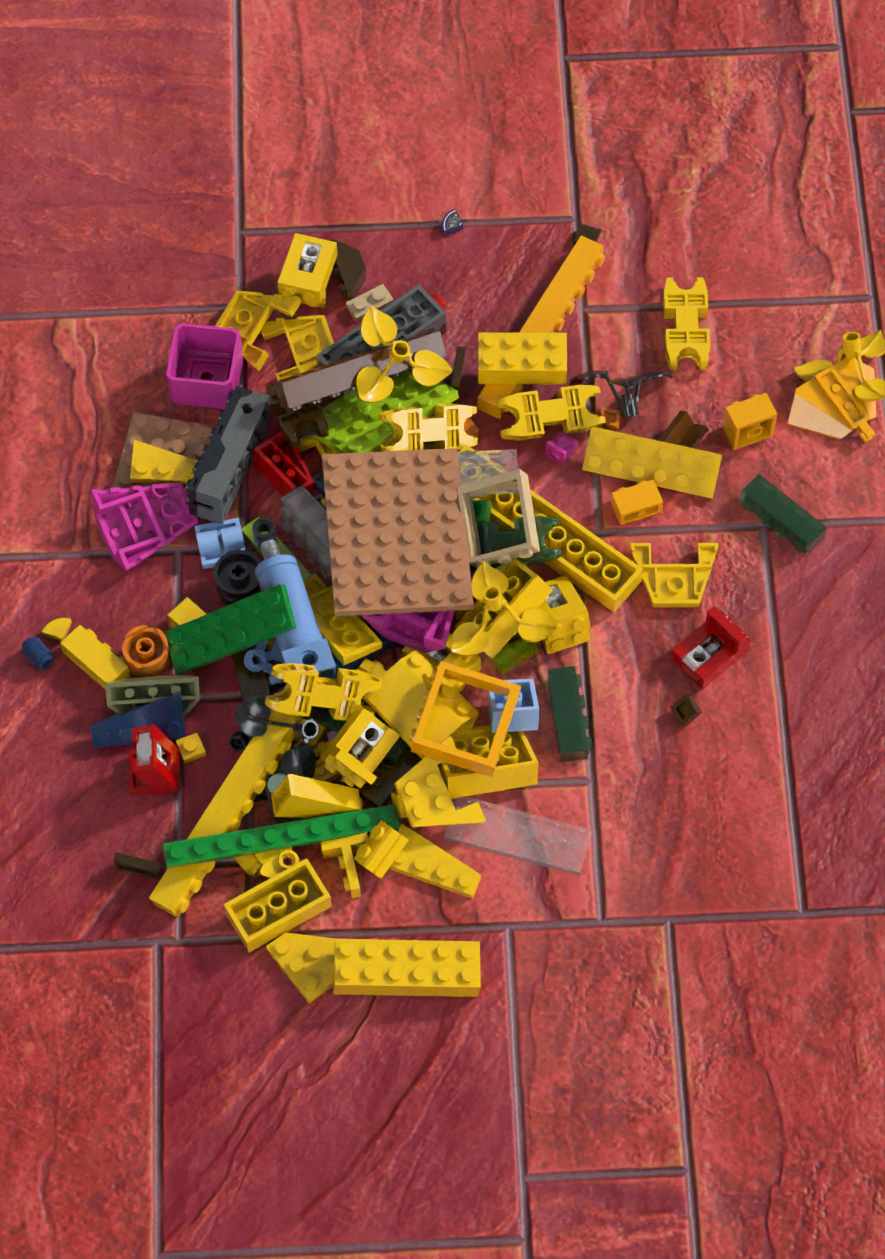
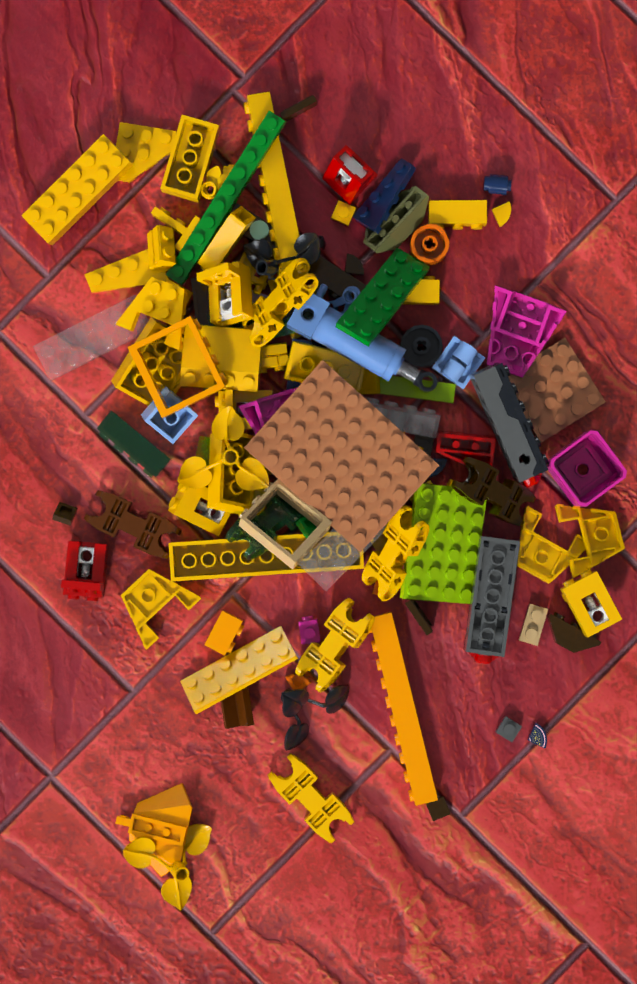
camera: 140 degrees right, 25 degrees up
yellow wing [130,440,199,484] -> none
brick [274,330,447,411] -> none
yellow plant [356,306,452,403] -> none
yellow brick [478,333,567,384] -> none
light orange brick [722,393,777,451] -> none
clear green brick [739,474,827,556] -> none
none -> reddish brown piece [84,490,182,559]
none -> dark brown tile [345,253,364,275]
none -> dark grey plate [495,716,522,742]

